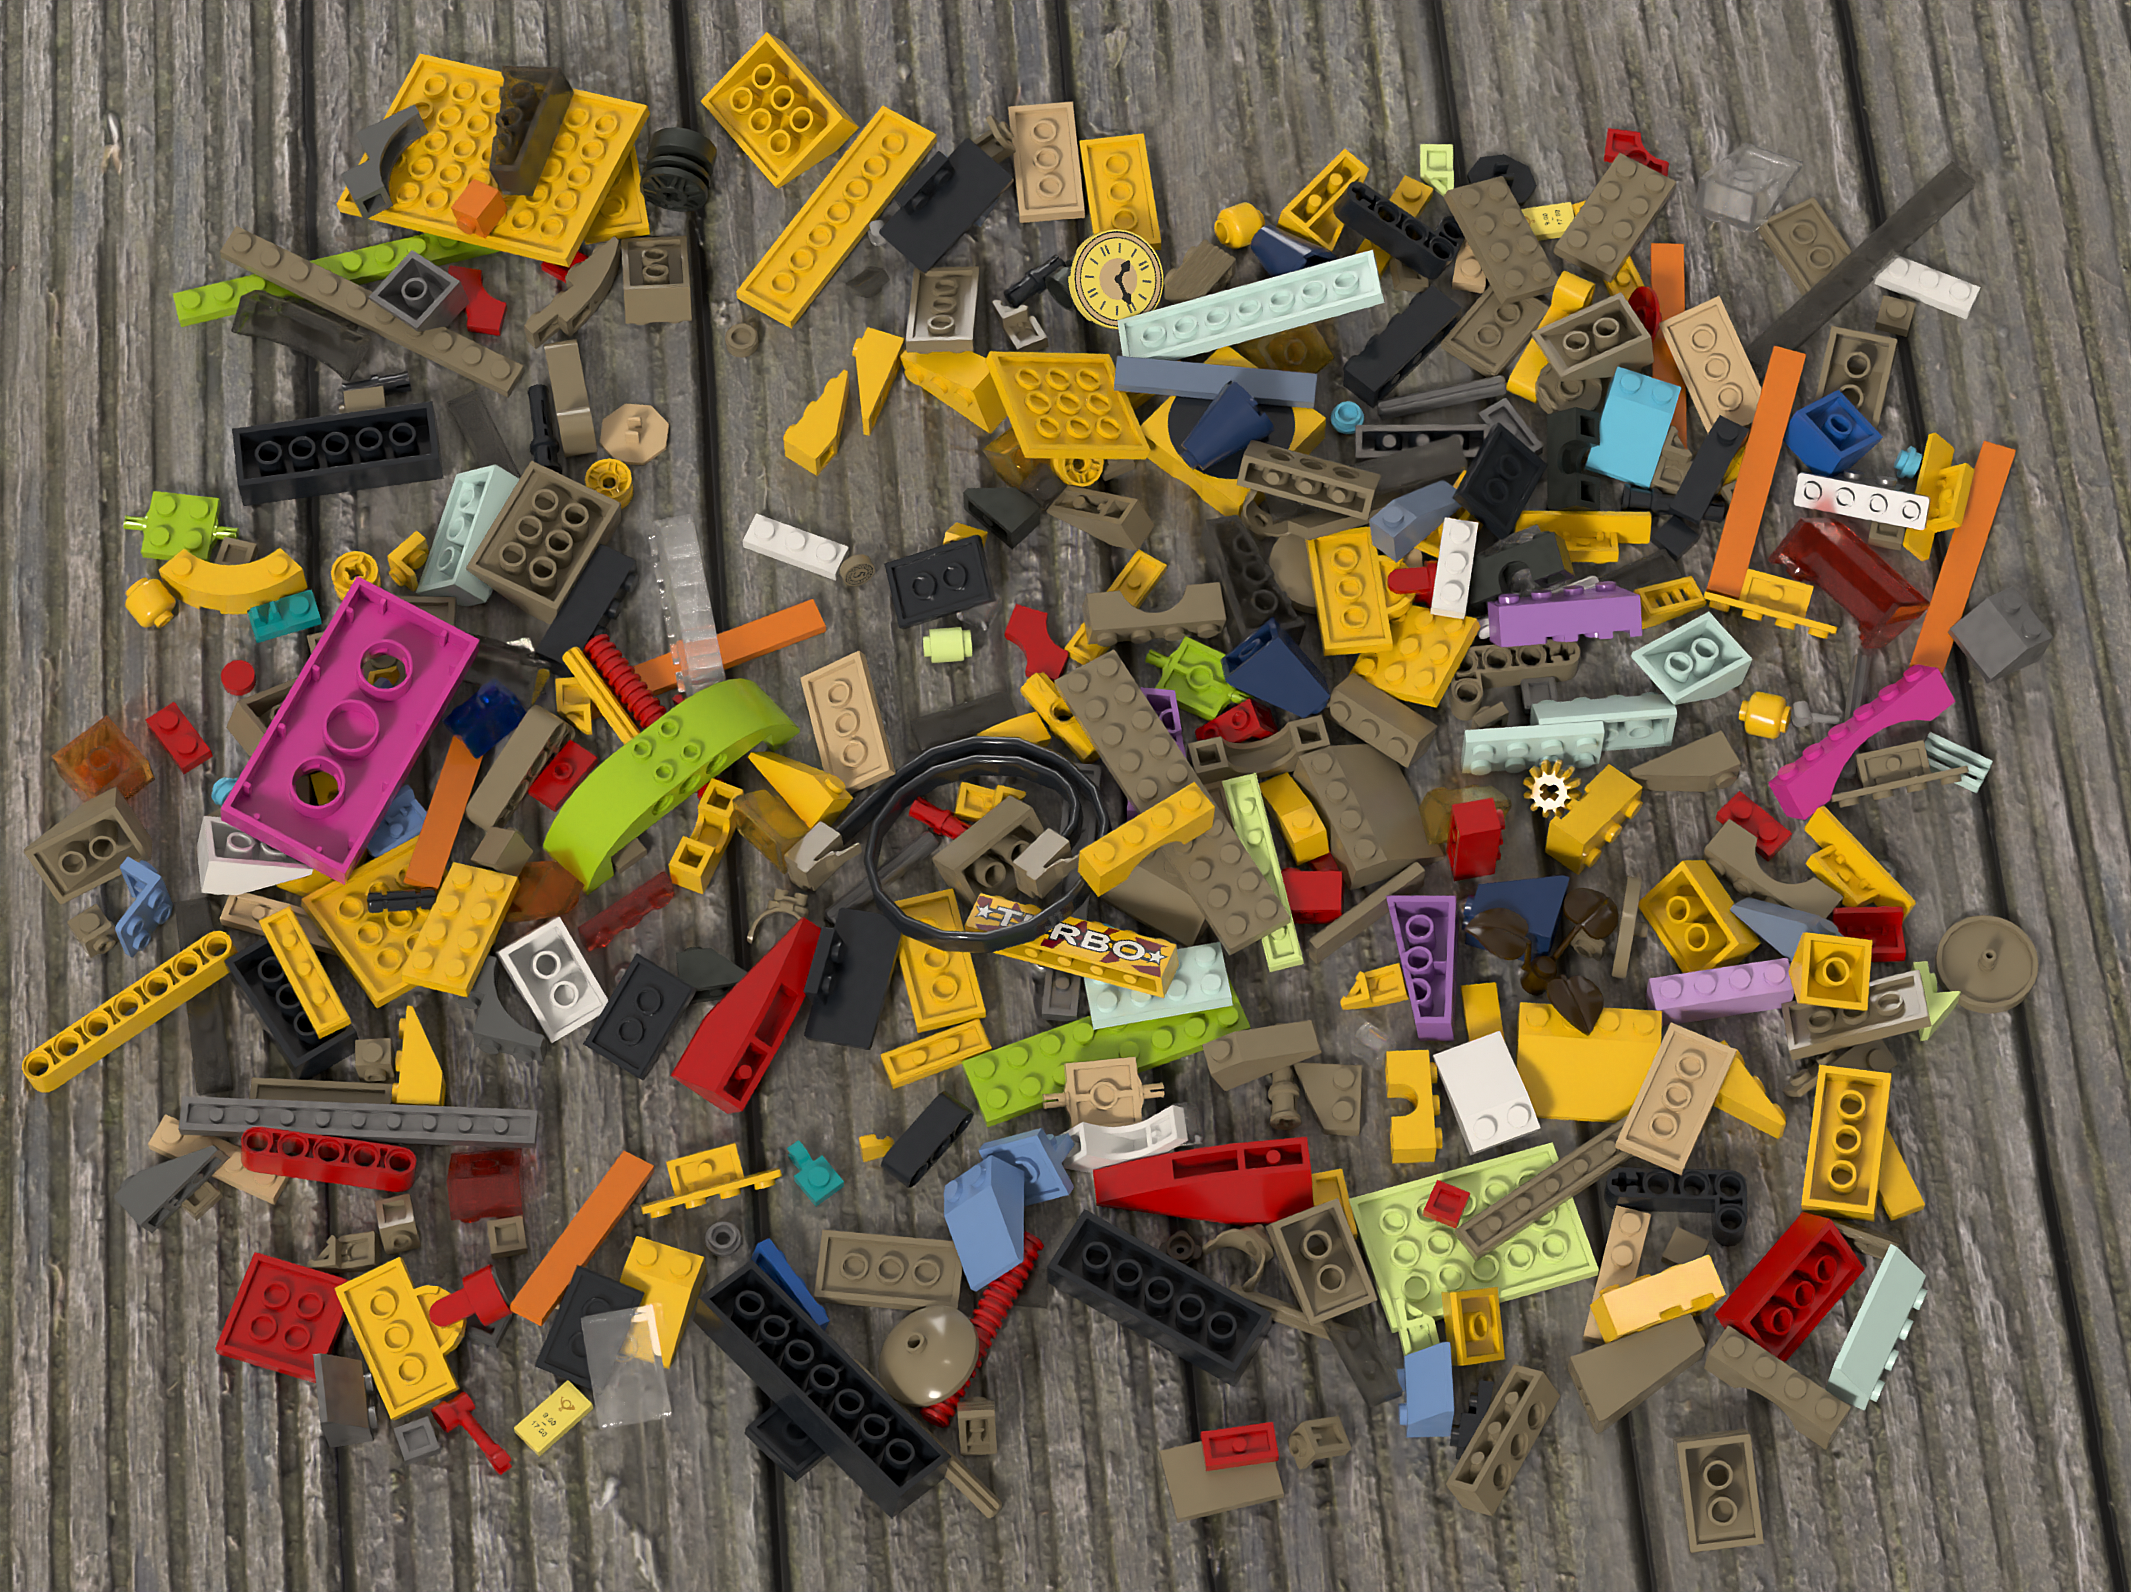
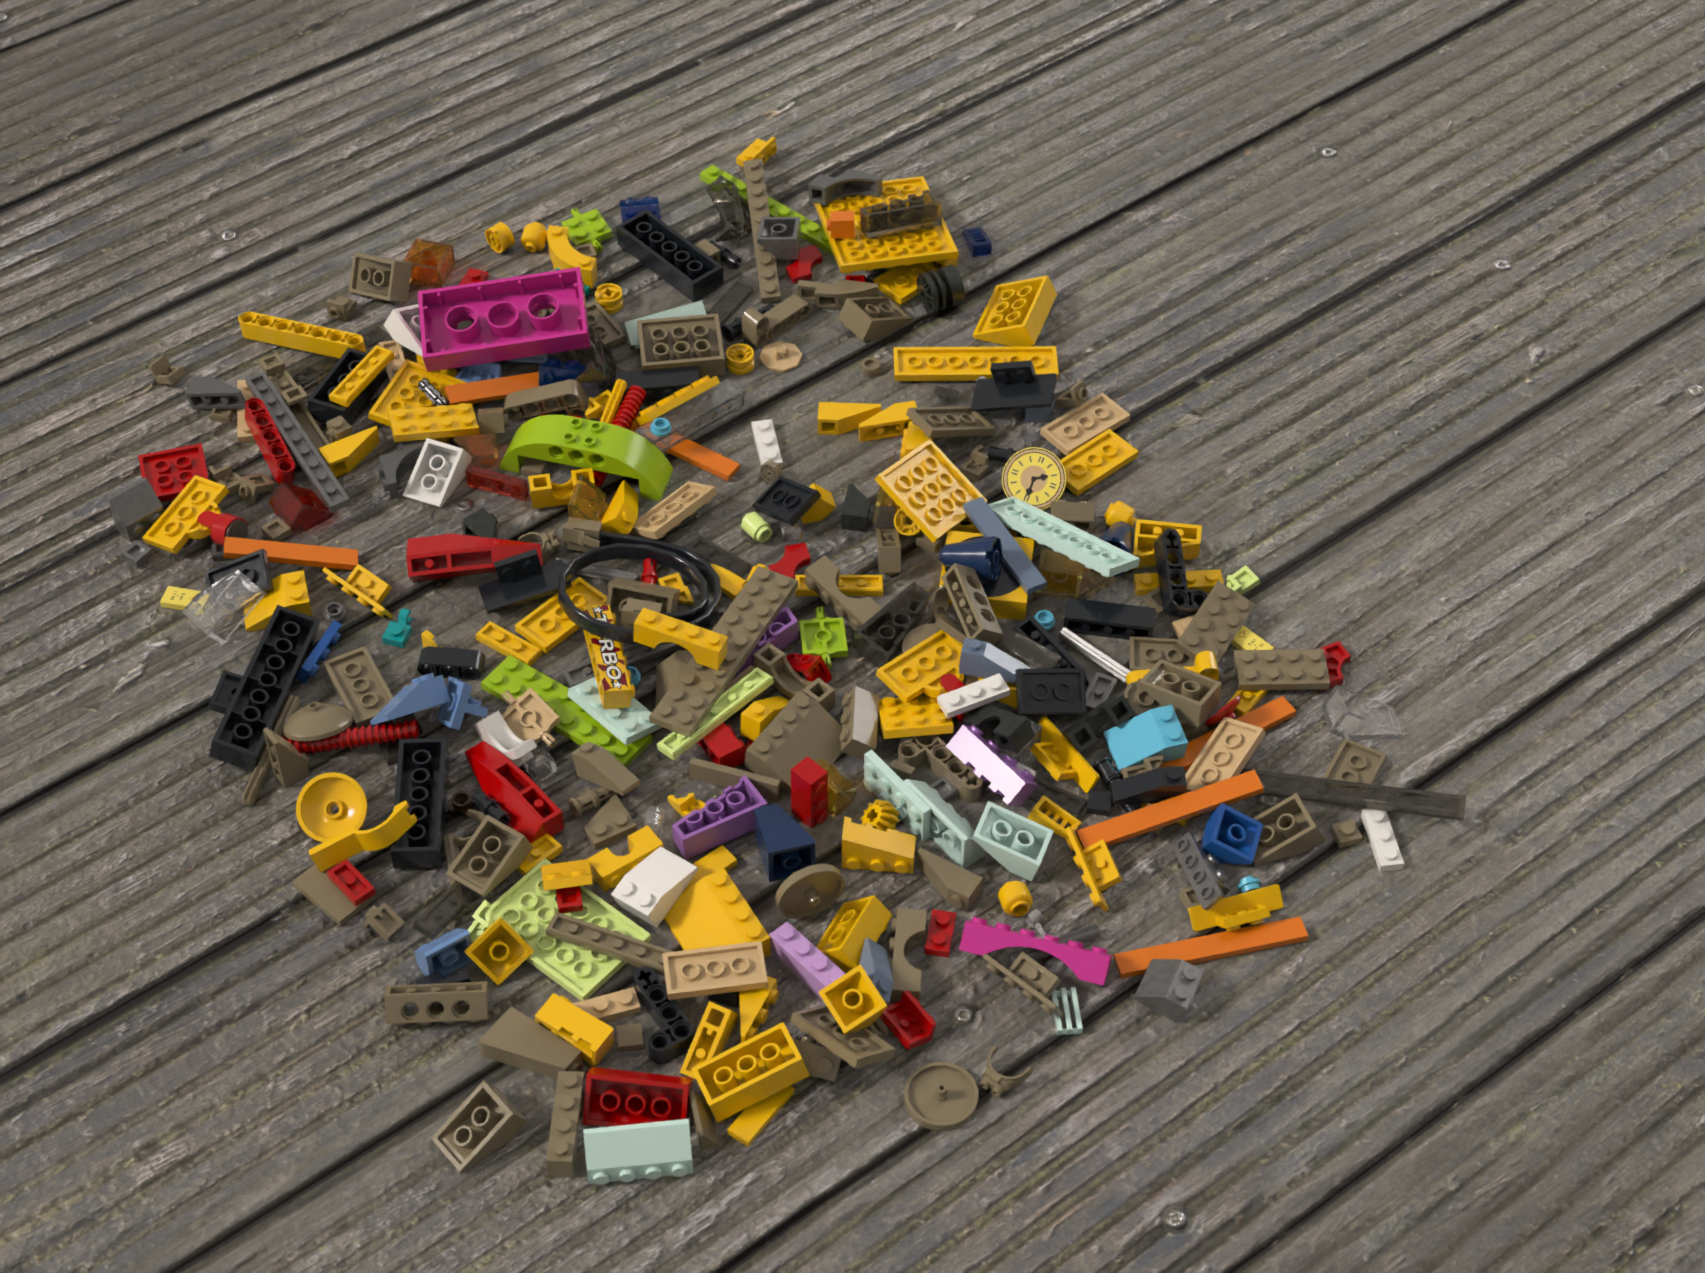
camera: 55 degrees right, 15 degrees down
medium blue bracket [115,857,173,957] -> none
yellow bracket [387,530,429,592] -> none
red brick [431,1391,512,1475] -> none
black tile [583,953,698,1080] -> none
dark blue slope [1220,617,1331,718] -> none
dark brown plant [1464,888,1619,1036] -> none
black piece [1467,154,1537,206] -> none
clear red windscreen [1767,518,1930,649] -> none
yellow bracket [1804,806,1916,923] -> none
yellowish green slope [1911,961,1961,1041] -> none
none -> dark tan bracket [149,356,186,385]
none -> dark tan slope [258,353,308,406]
none -> yellow dish [296,772,368,843]
none -> yellow piece [308,800,418,872]
none -> black pin [472,790,511,825]
none -> yellow wheel [485,222,515,253]
none -> yellow bracket [541,859,593,891]
none -> clear blue plate [619,195,661,223]
none -> yellow plate [635,375,720,426]
none -> medium azure plate [650,418,672,437]
none -> yellow slope [680,1001,739,1079]
none -> yellow bracket [736,136,777,167]
none -> clear blue slope [962,227,992,257]
none -> dark tan helmet [979,1045,1033,1097]

